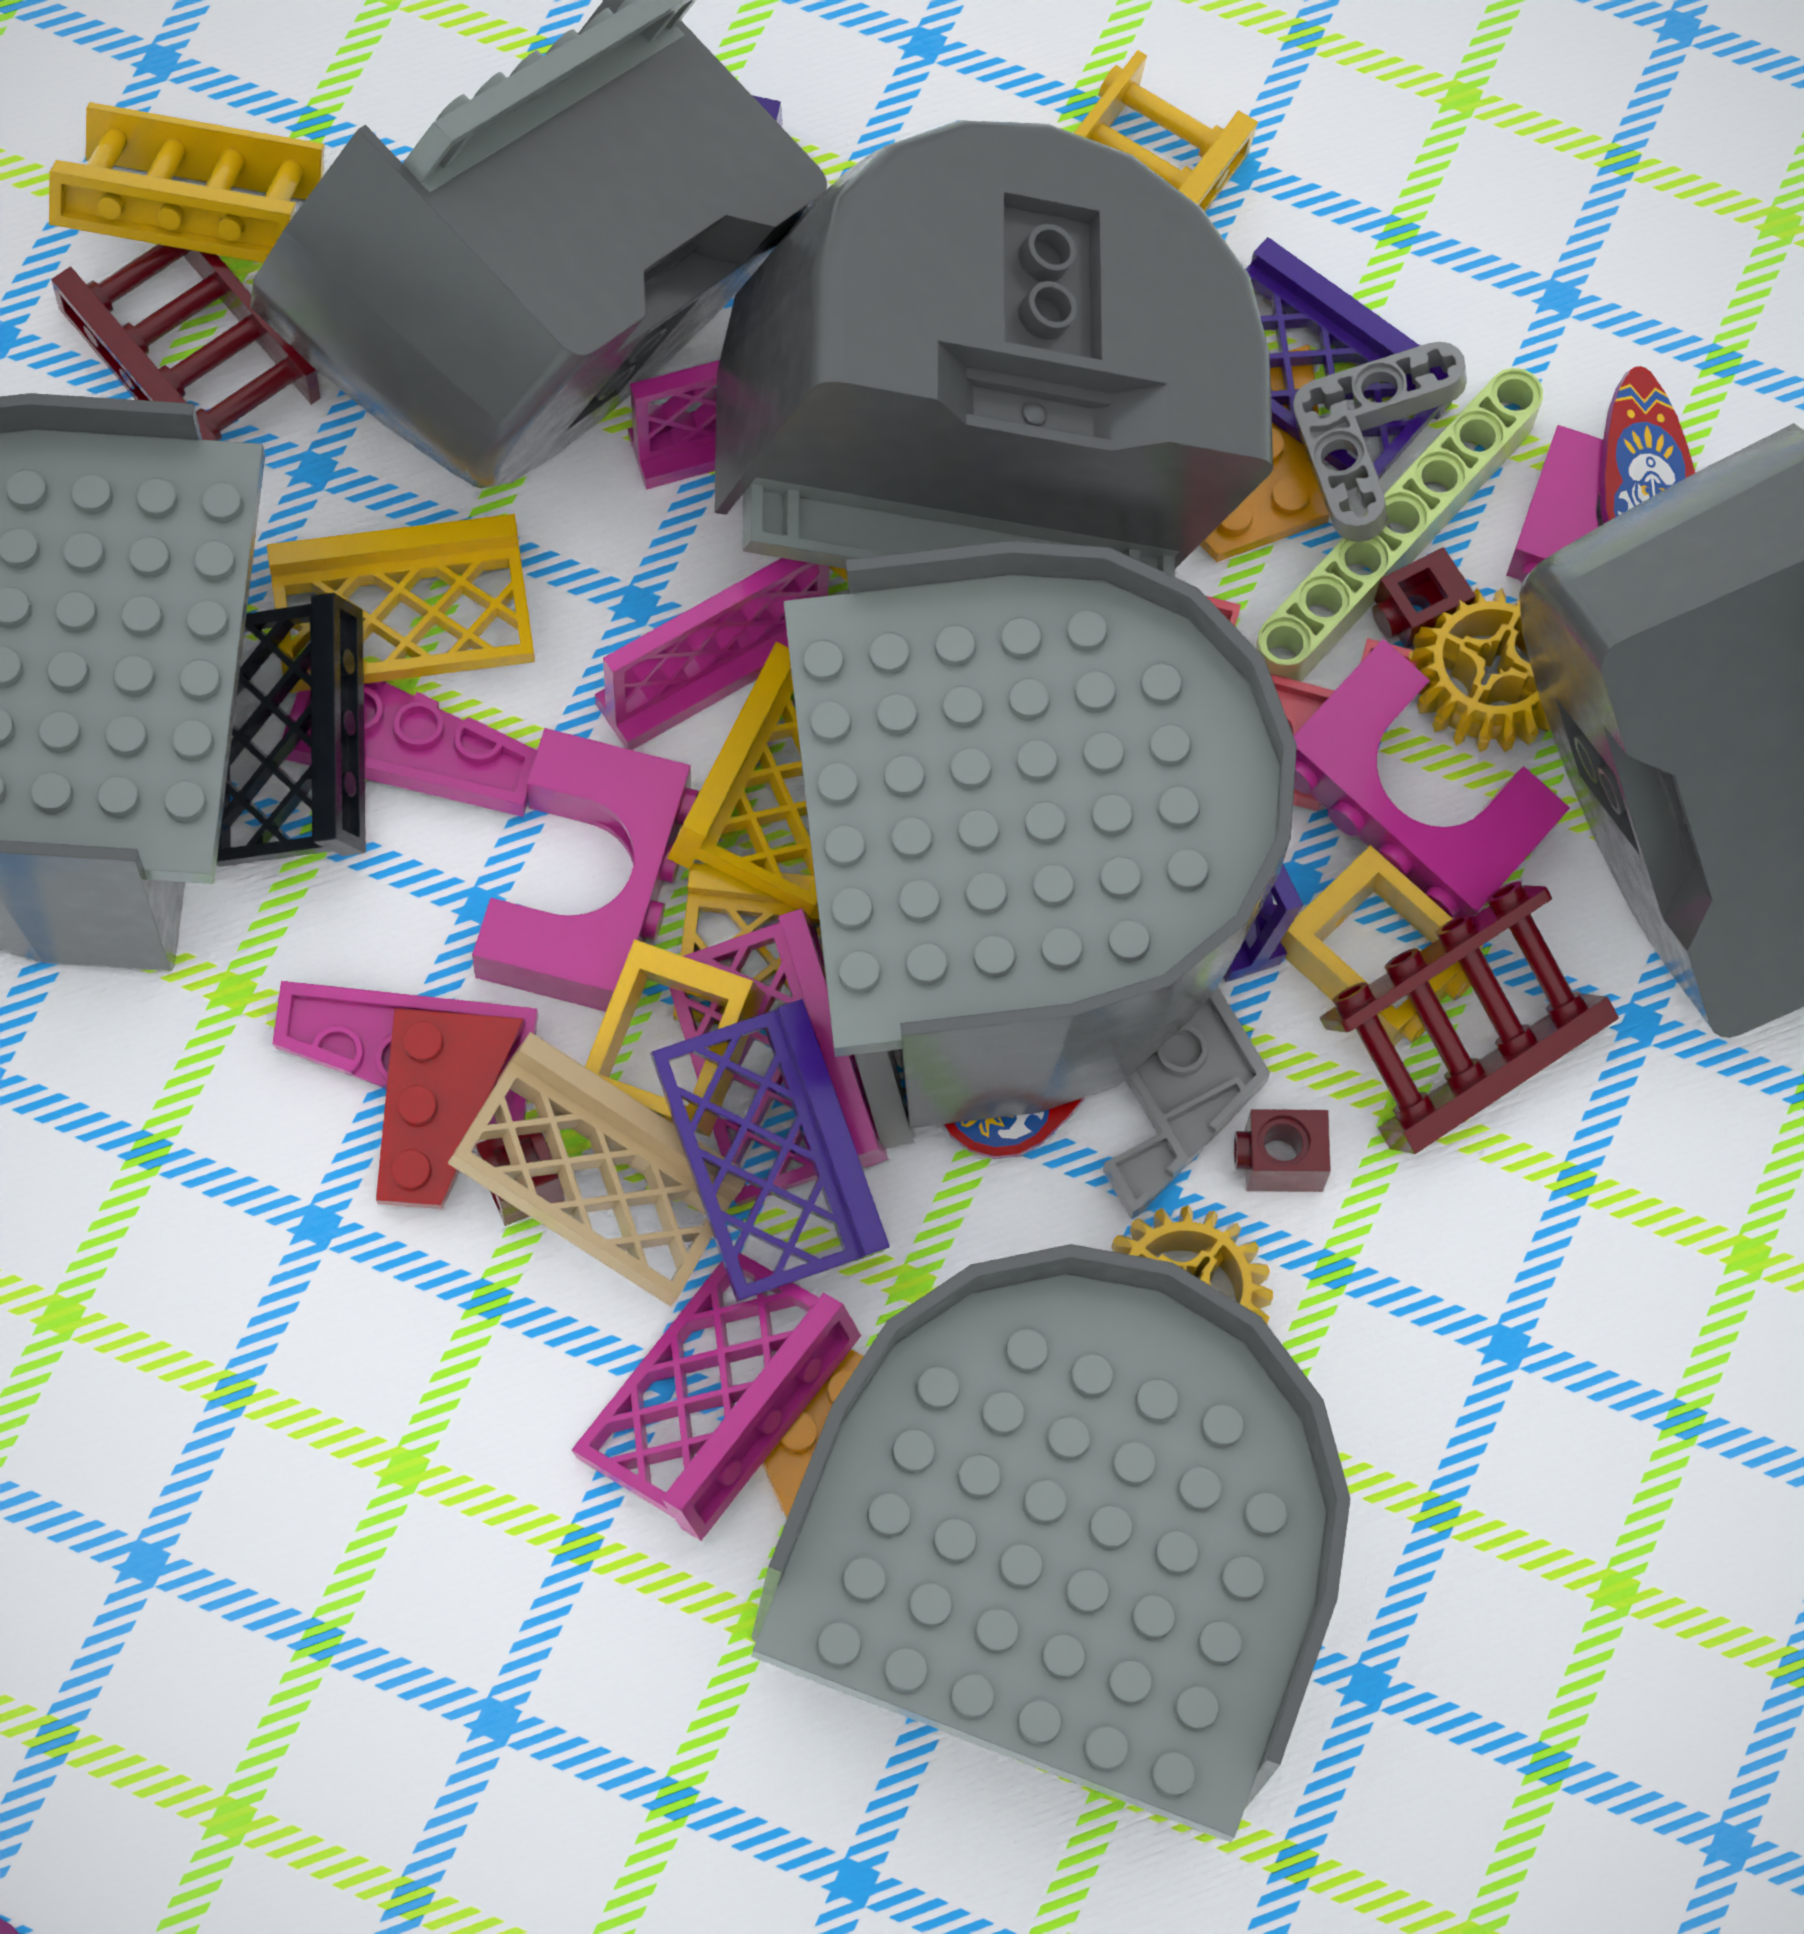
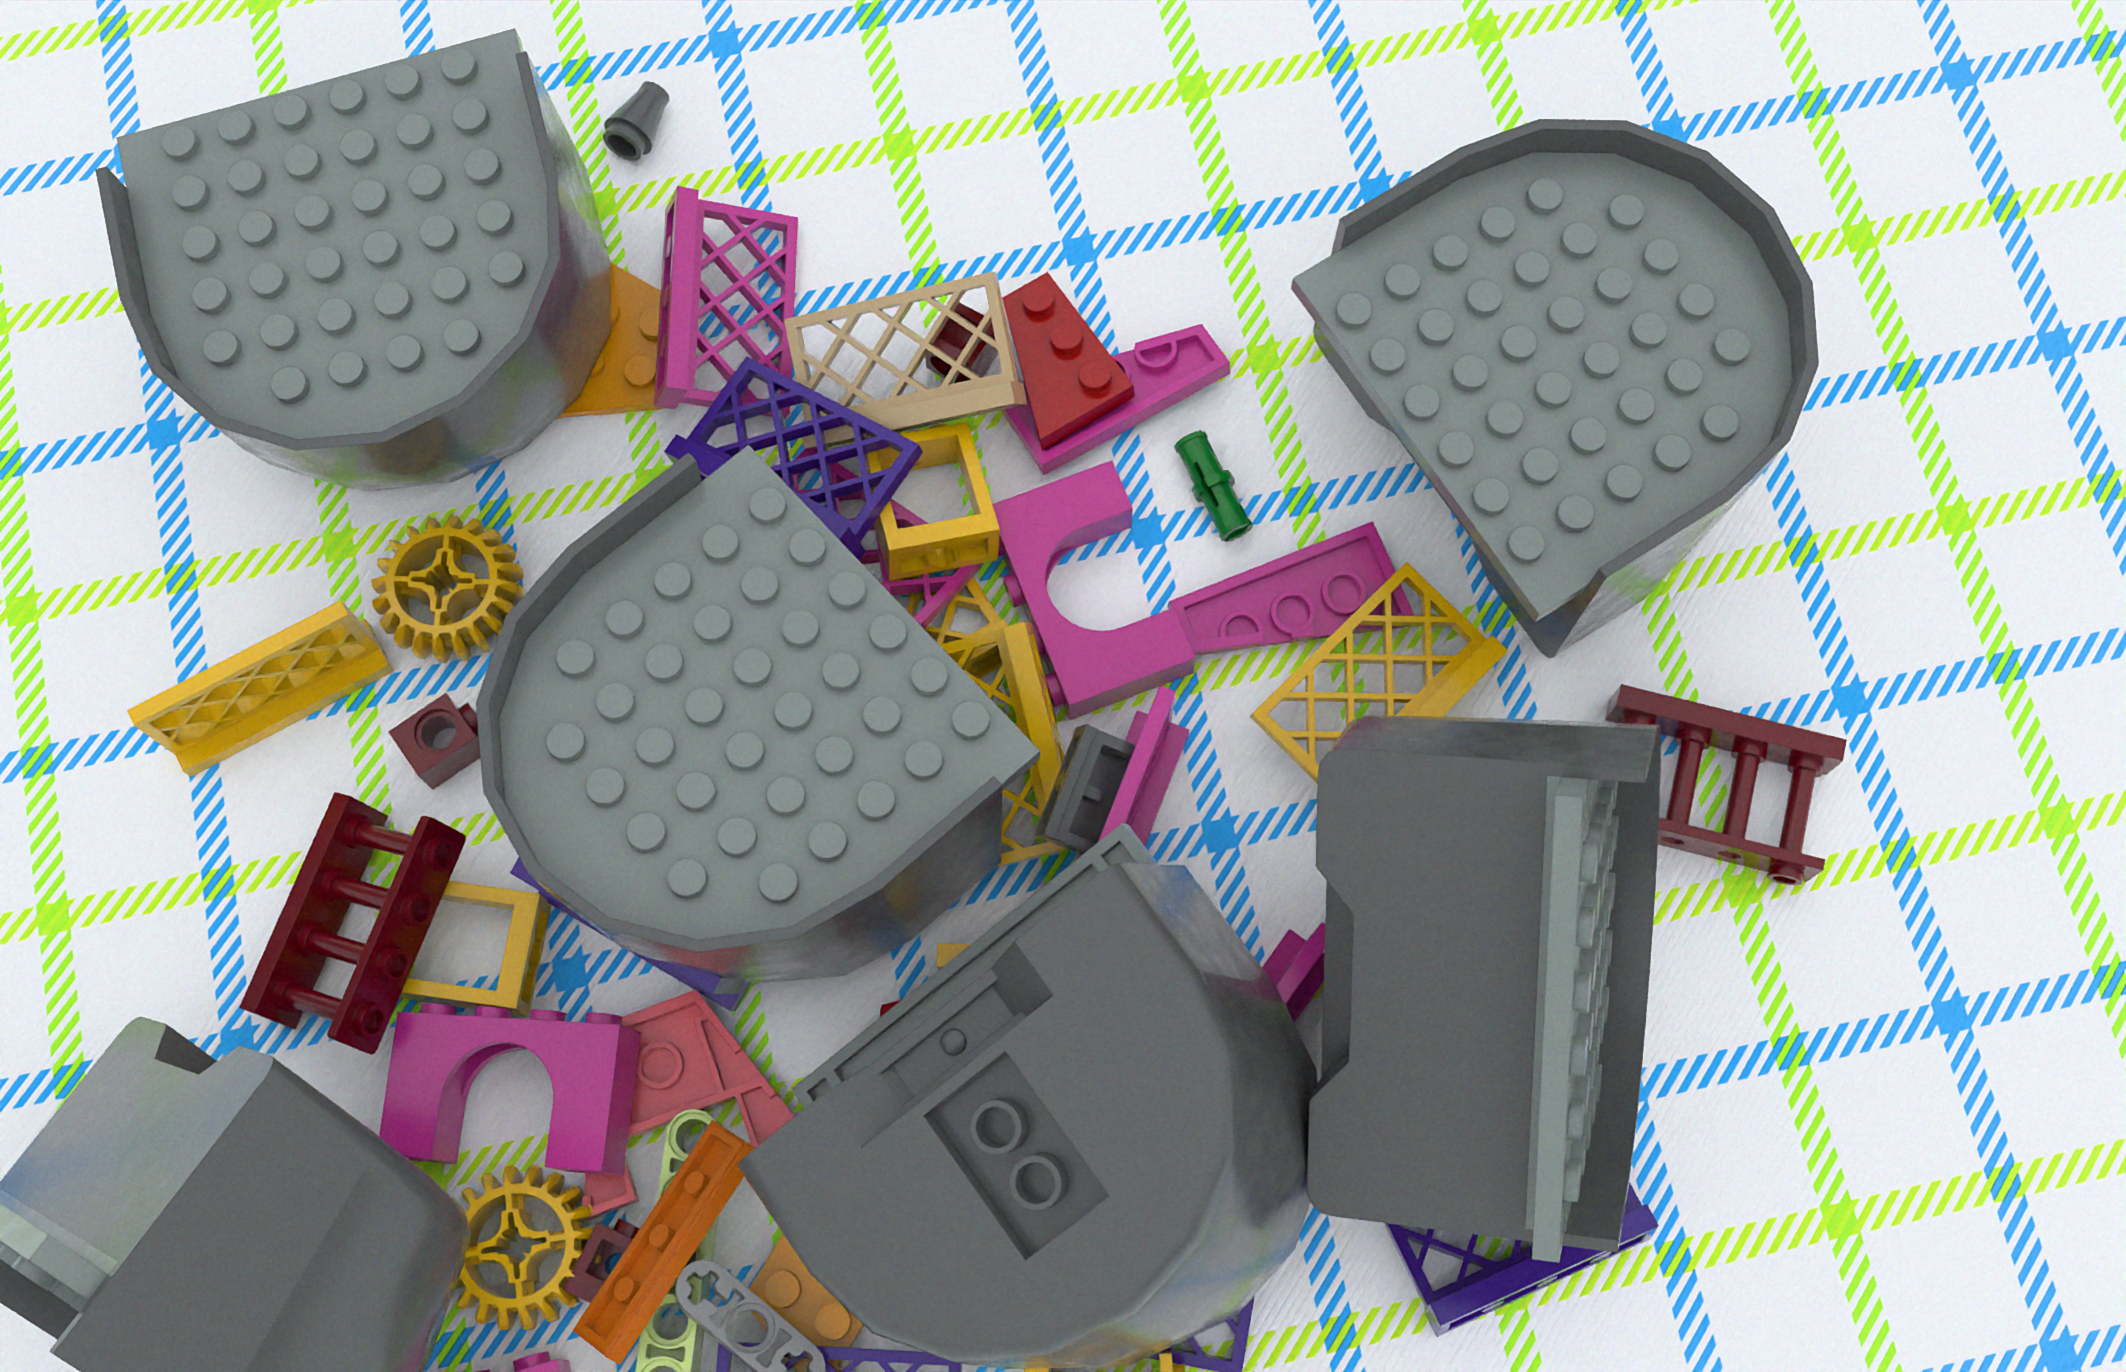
camera: 150 degrees right, 5 degrees up
yellow fence [49,102,325,263] -> none
black fence [216,592,366,867] -> none
none -> yellow fence [126,600,394,777]
none -> orange tile [572,1120,755,1365]
none -> dark grey cone [603,81,670,161]
none -> dark grey hinge [1034,724,1135,855]
none -> green pin [1174,430,1253,542]

